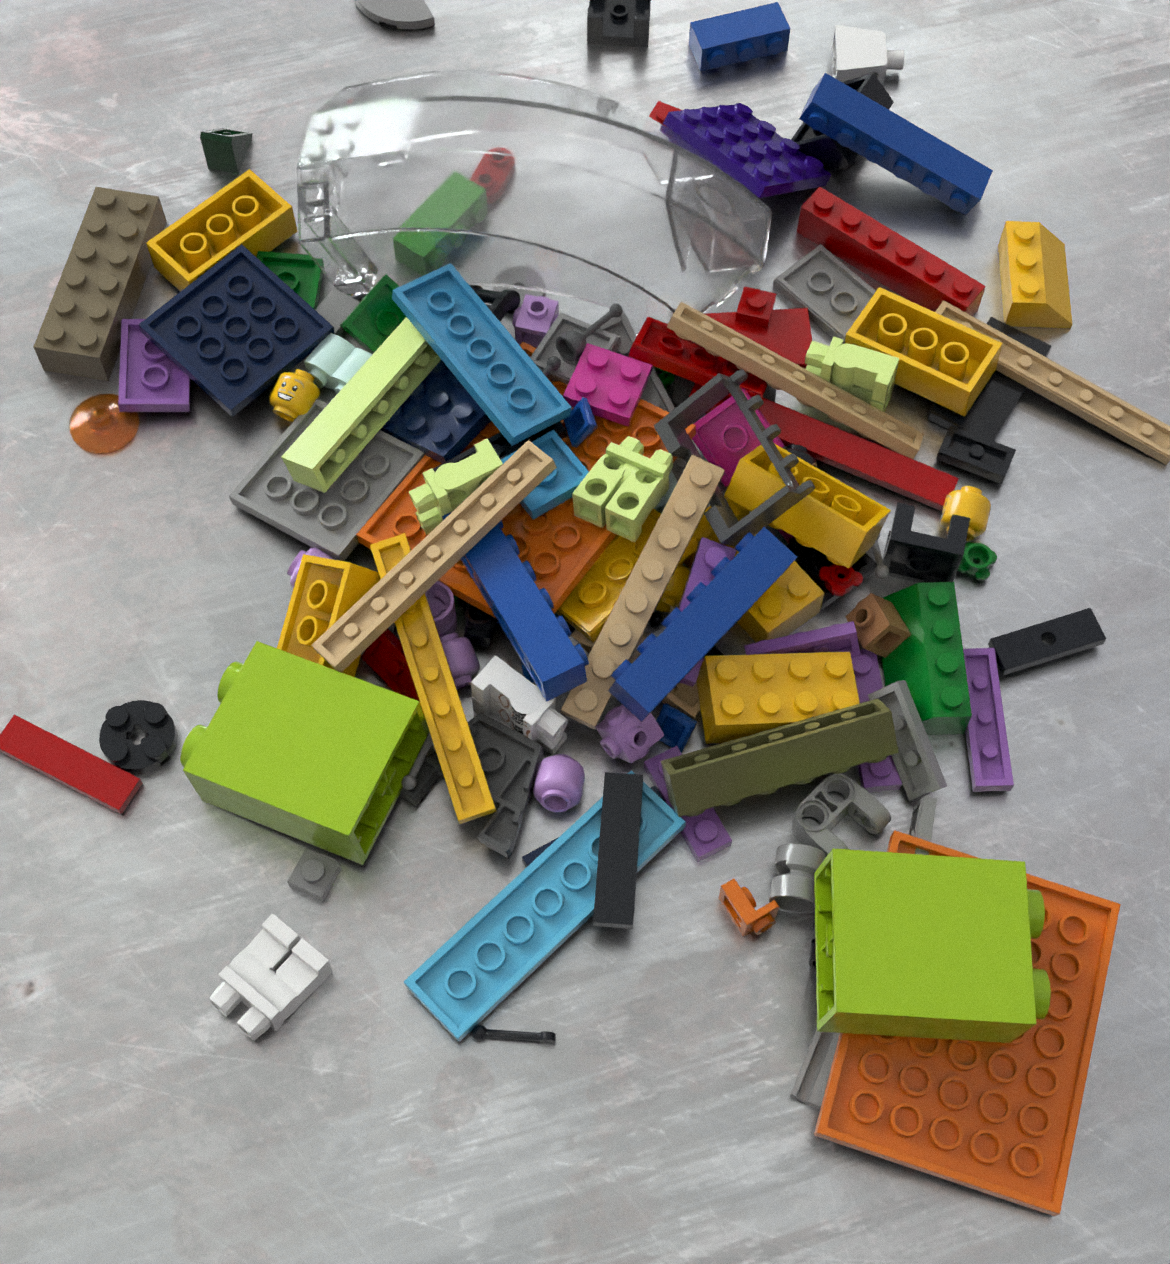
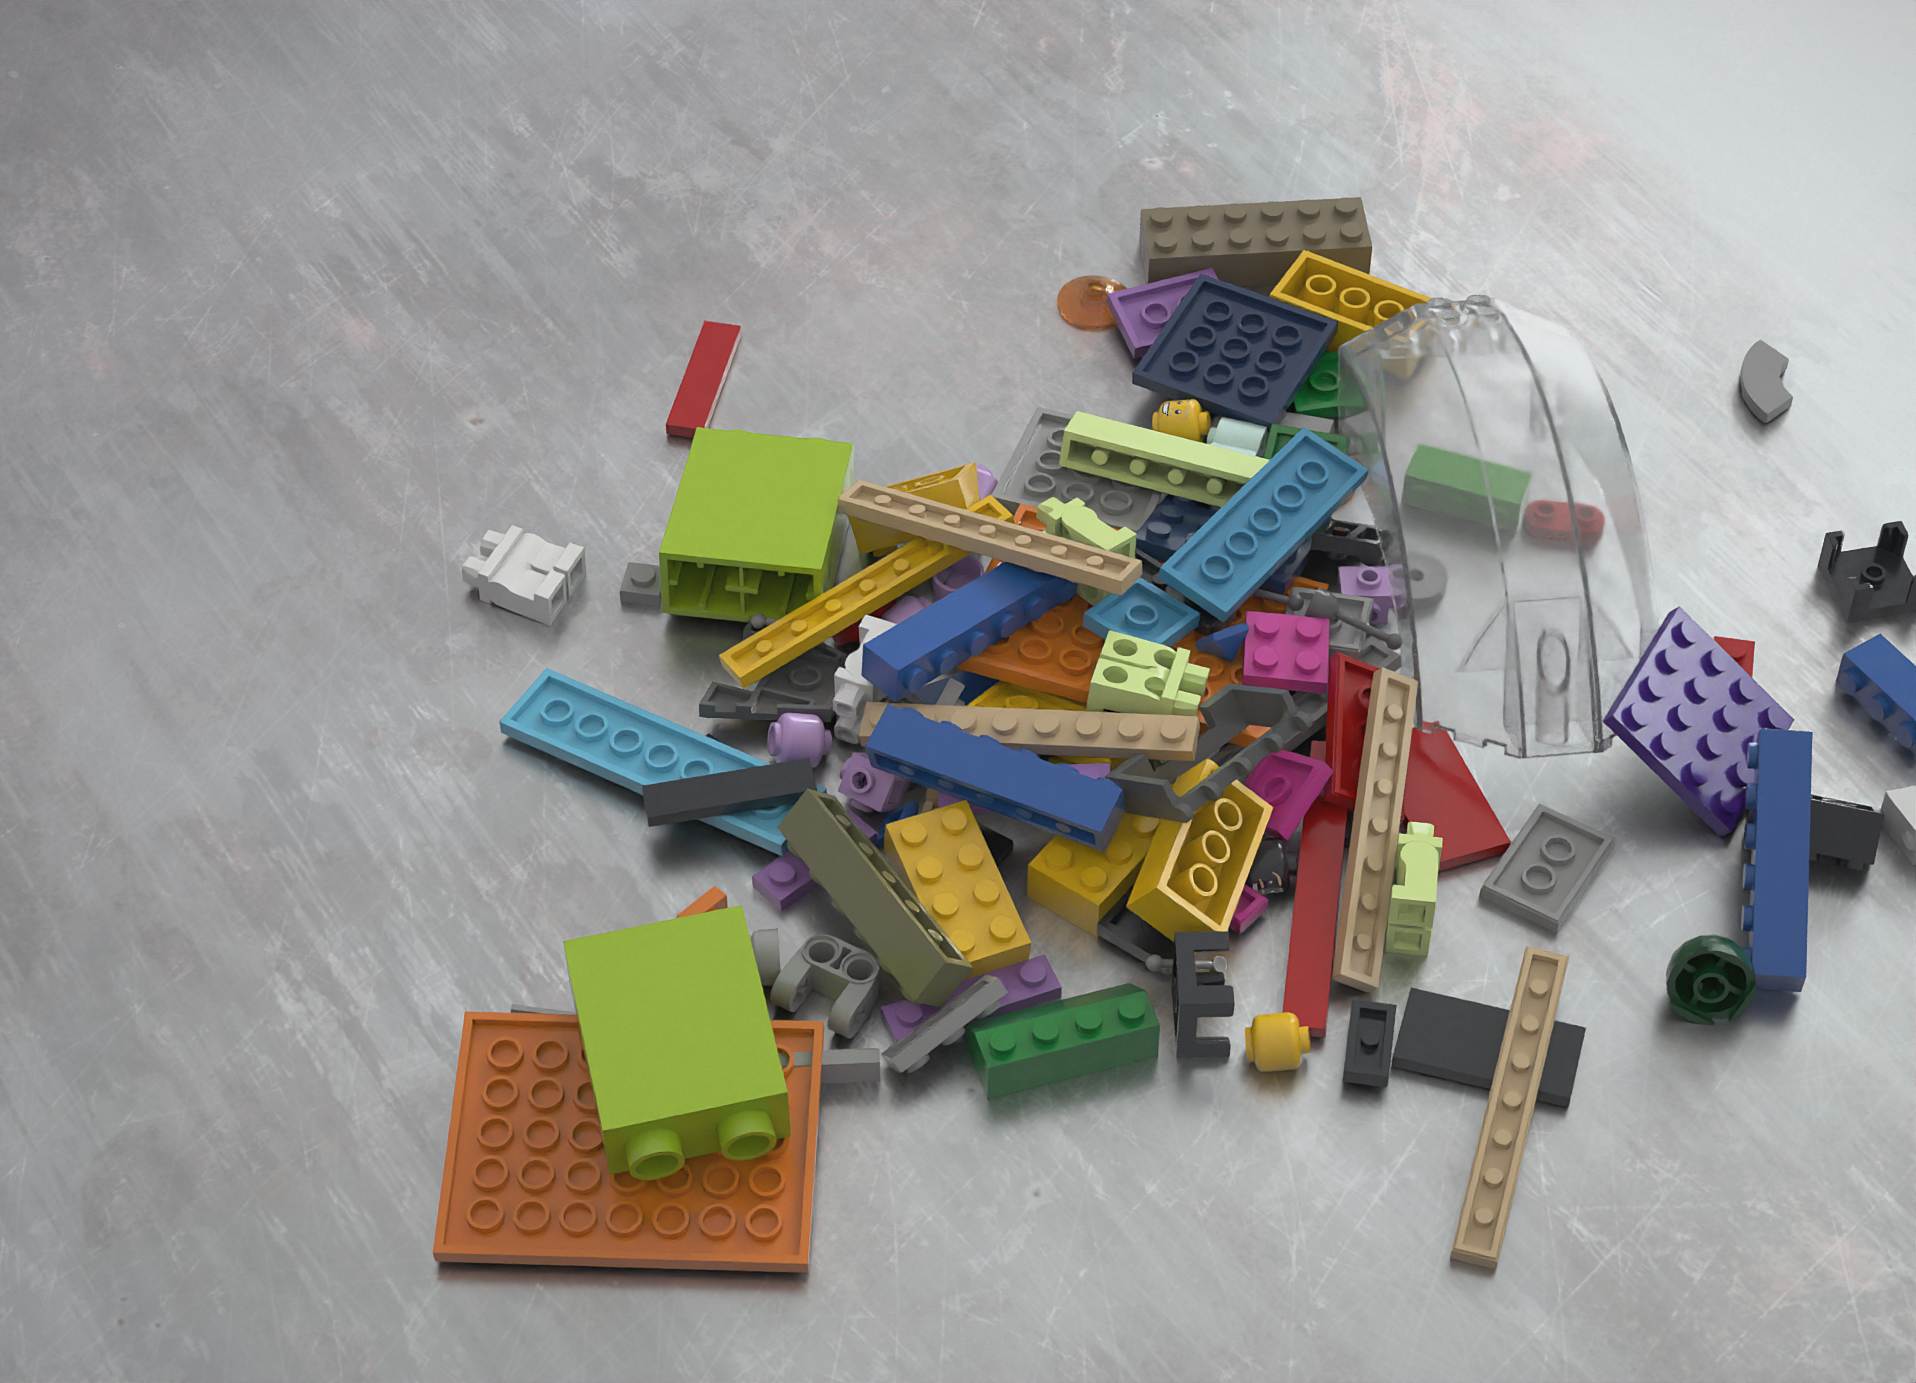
camera: 75 degrees right, 15 degrees down
black plate [99,700,178,775] -> none
dark green slope [200,128,253,174] -> none
black hinge [472,1025,556,1044] -> none
red plate [735,286,777,328] -> none
medium lavender plate [744,621,860,657] -> none
red brick [797,187,986,316] -> none
red plate [819,564,863,597] -> none
yellow brick [845,287,1003,417] -> none
medium nougat brick [845,593,911,658] -> none
green plate [958,542,997,581] -> none
medium lavender plate [963,648,1014,792] -> none
black tile [988,608,1106,675] -> none
yellow slope [998,221,1072,328] -> none
none -> dark green cylinder [1666,934,1756,1025]

